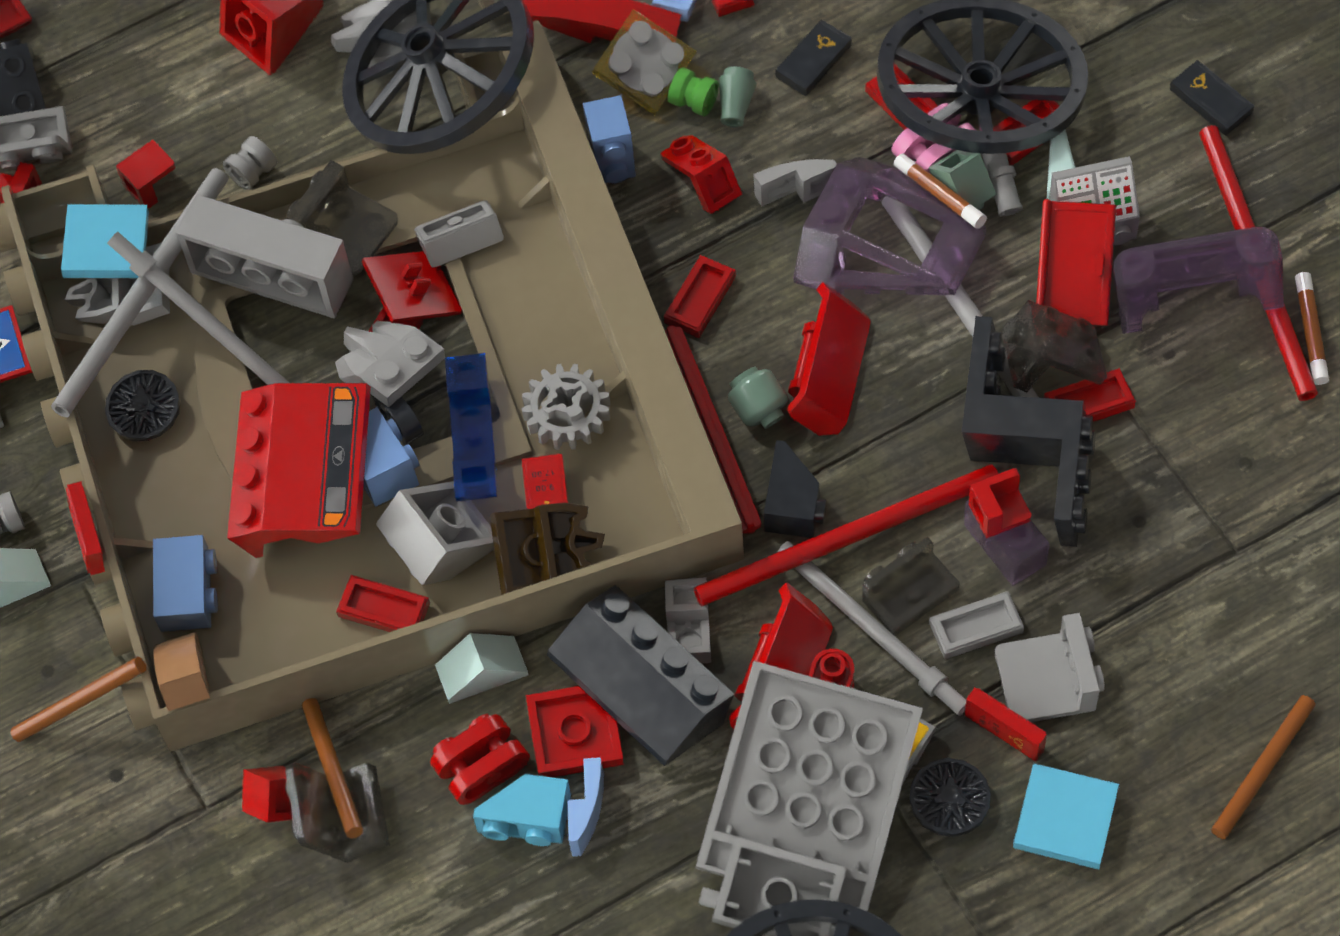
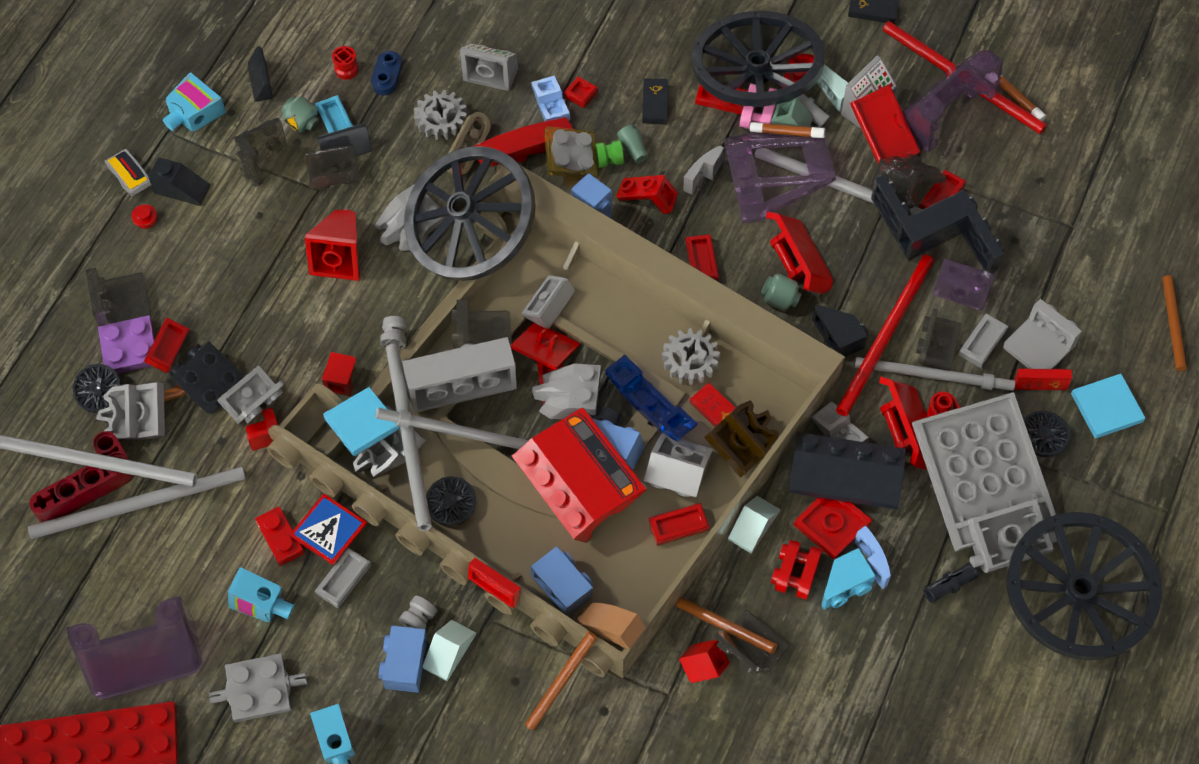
camera: 40 degrees left, 0 degrees up
red panel [969,468,1032,539] -> none
none -> black pin [923,562,979,603]

